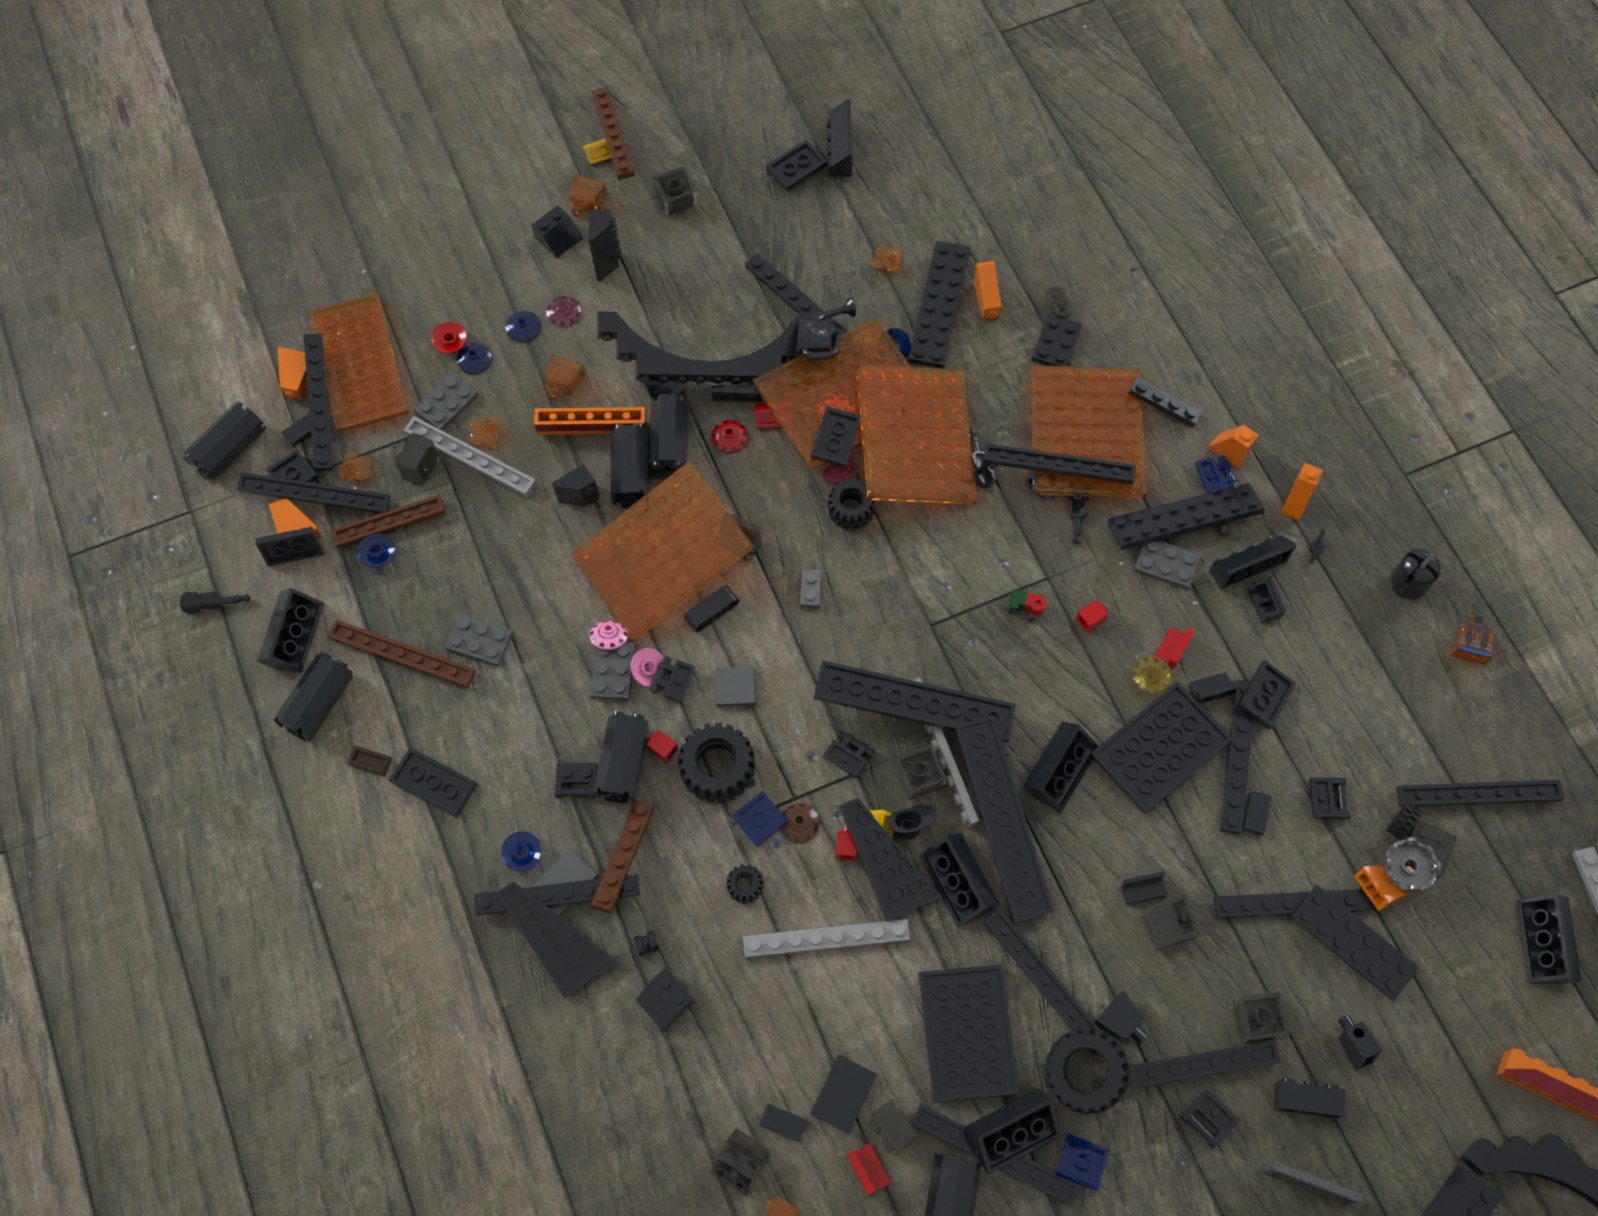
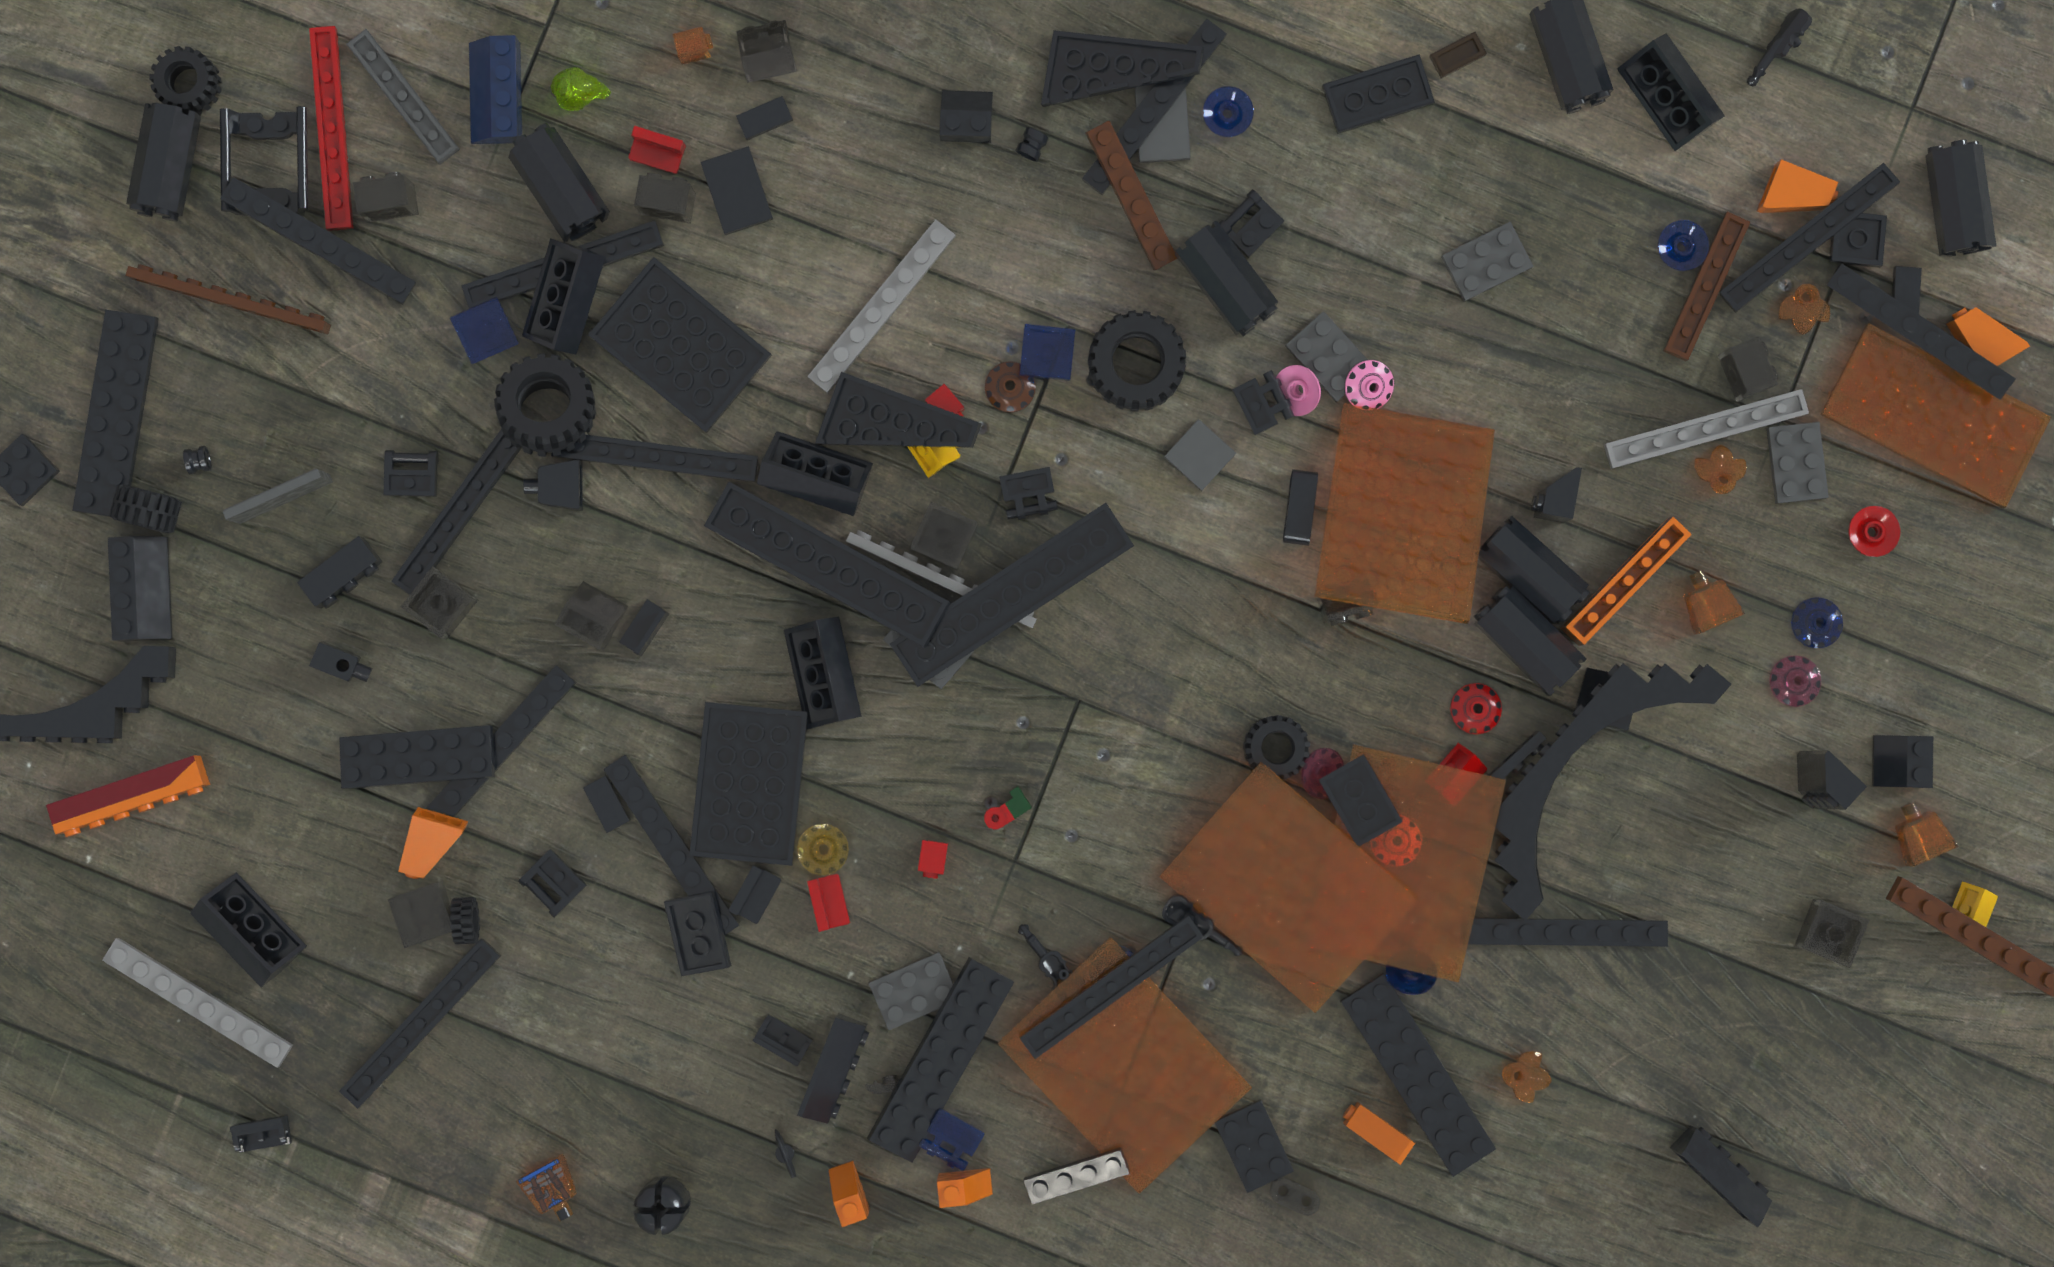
camera: 130 degrees right, 20 degrees up
black plate [255,527,324,567] -> none
reddish brown plate [327,620,476,688] -> none
clear blue dish [456,343,492,374] -> none
red brick [646,729,679,764] -> none
black tyre [726,864,764,904] -> none
black plate [766,140,827,191] -> none
black piece [796,298,856,360] -> none
flat silver plate [800,569,821,608] -> none
black piece [888,804,936,839] -> none
flat silver plate [1383,837,1441,893] -> none

